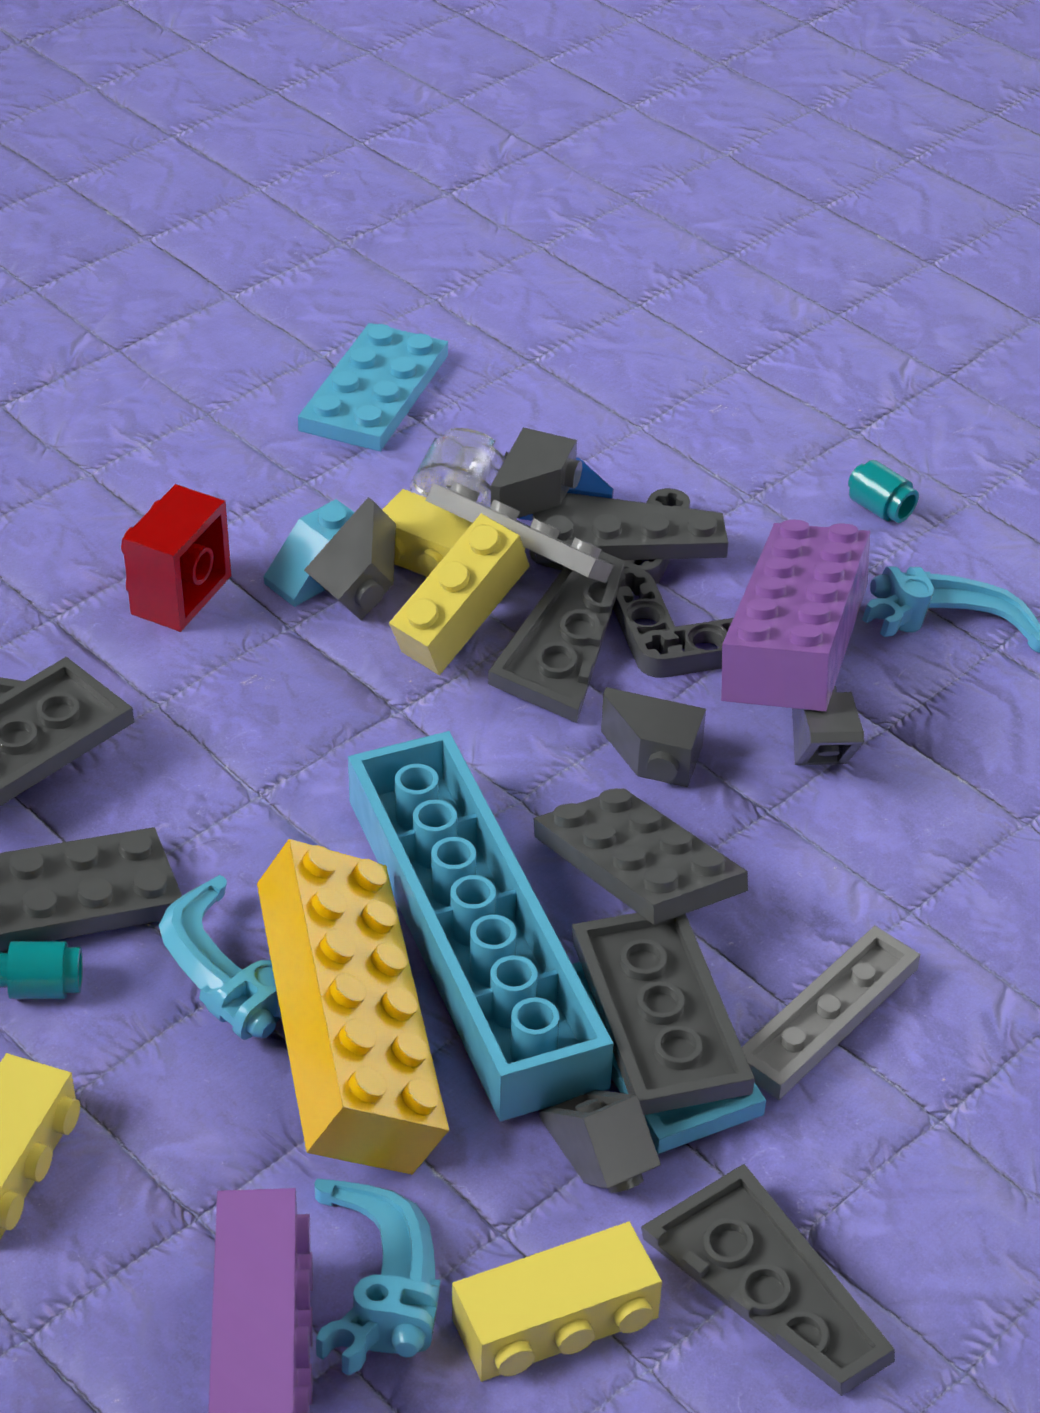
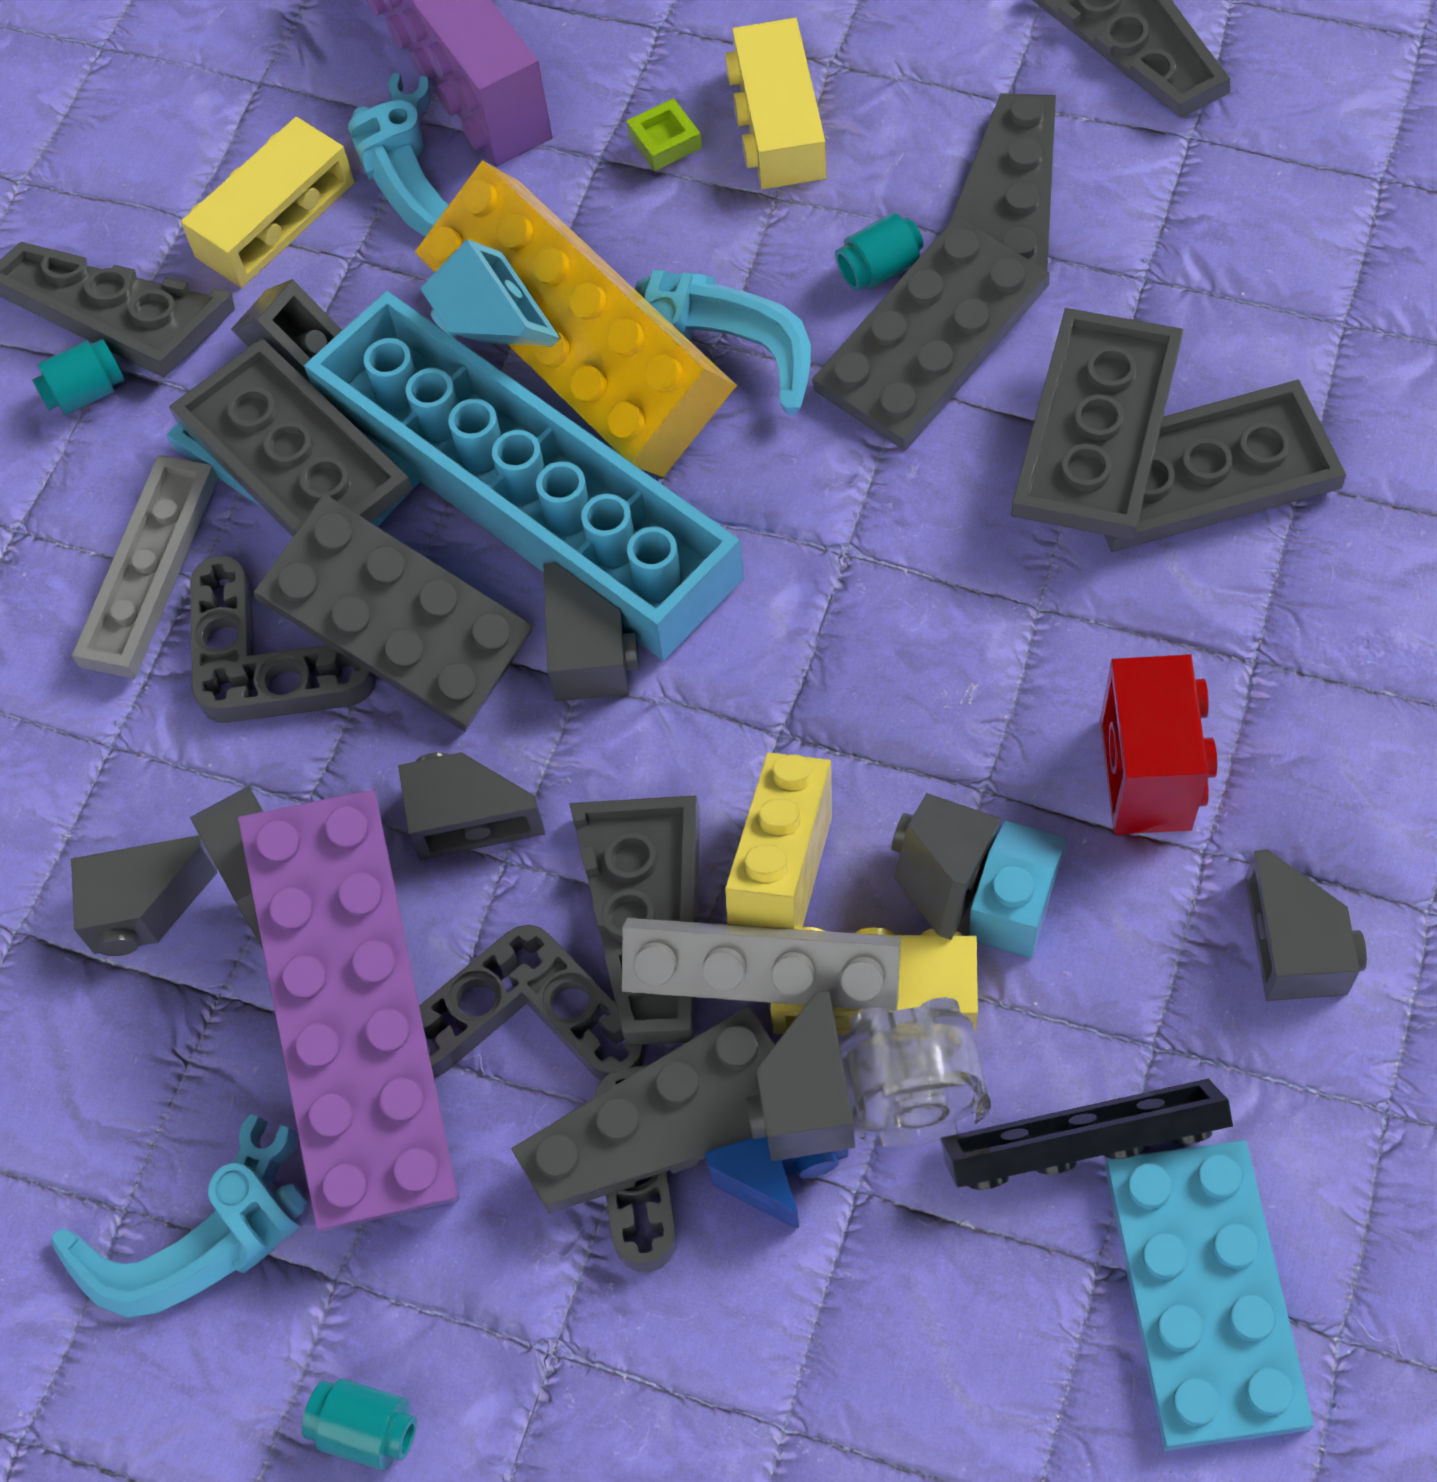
camera: 160 degrees right, 20 degrees up
none -> teal brick [32,339,125,416]
none -> dark grey slope [71,835,217,956]
none -> dark grey beam [190,556,376,723]
none -> medium azure slope [420,239,560,346]
none -> dark grey slope [543,562,639,701]
none -> lime plate [626,98,702,172]
none -> black plate [940,1078,1233,1190]
none -> dark grey slope [1245,850,1367,1001]

